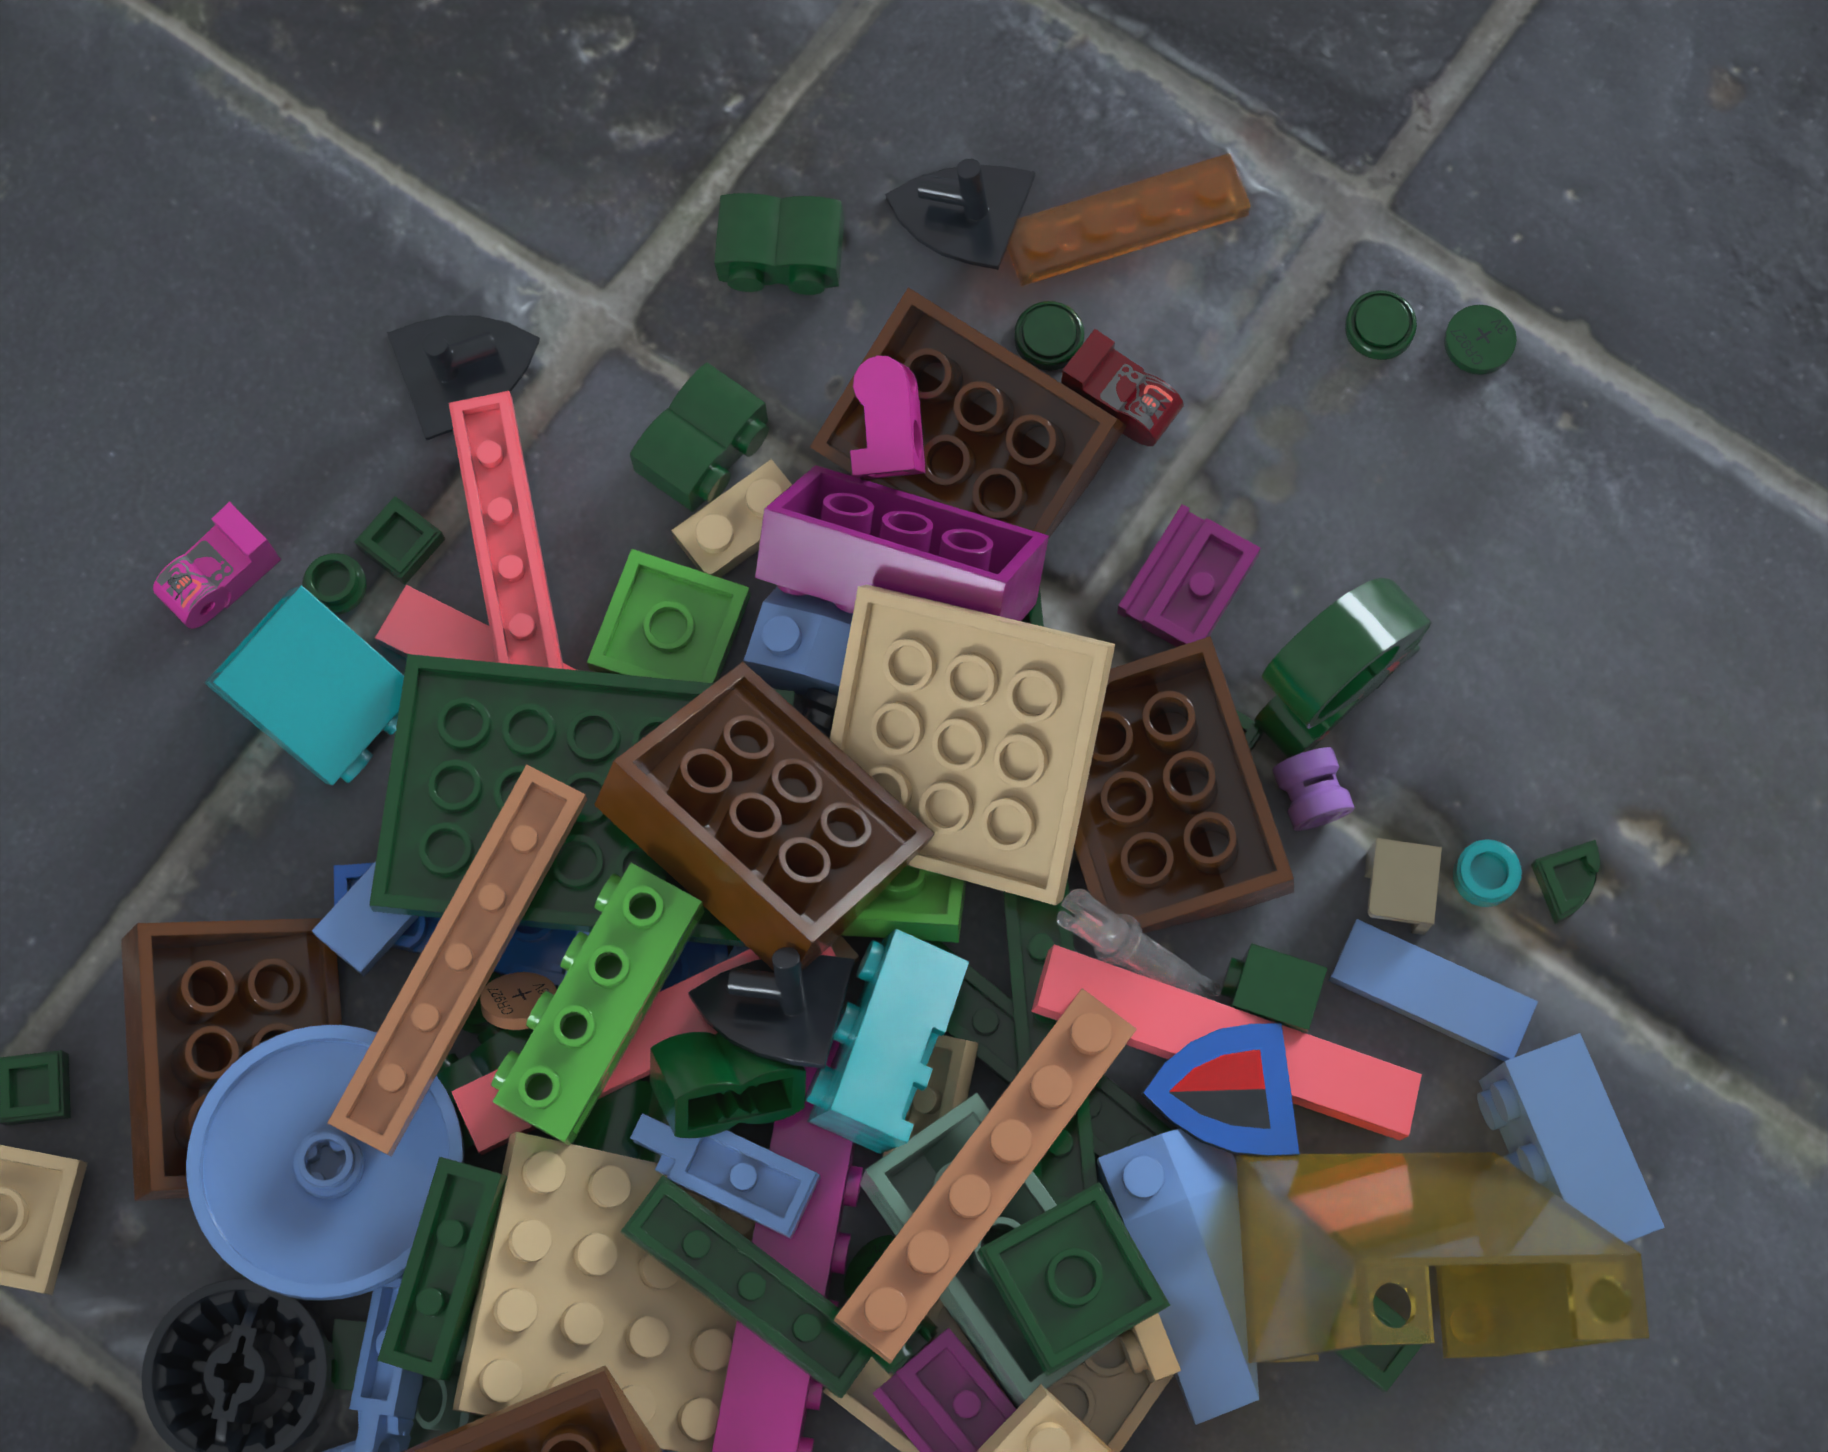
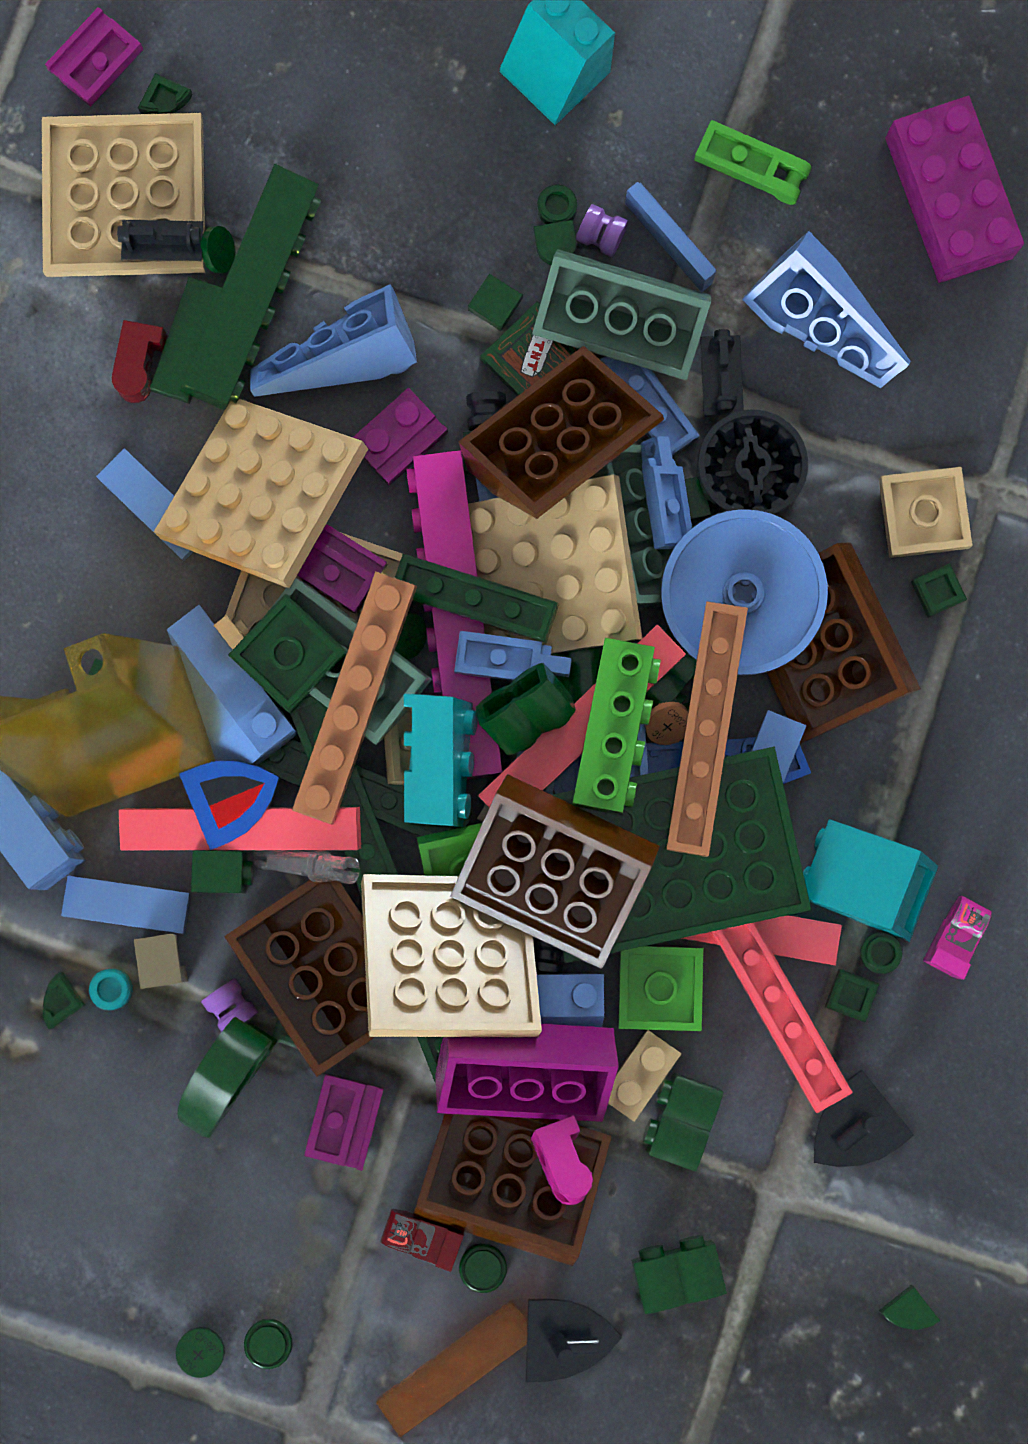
camera: 160 degrees right, 10 degrees up
dark green plate [377,1157,507,1381] -> none
black shield [688,947,855,1069] -> none
none -> dark green tile [879,1285,940,1330]

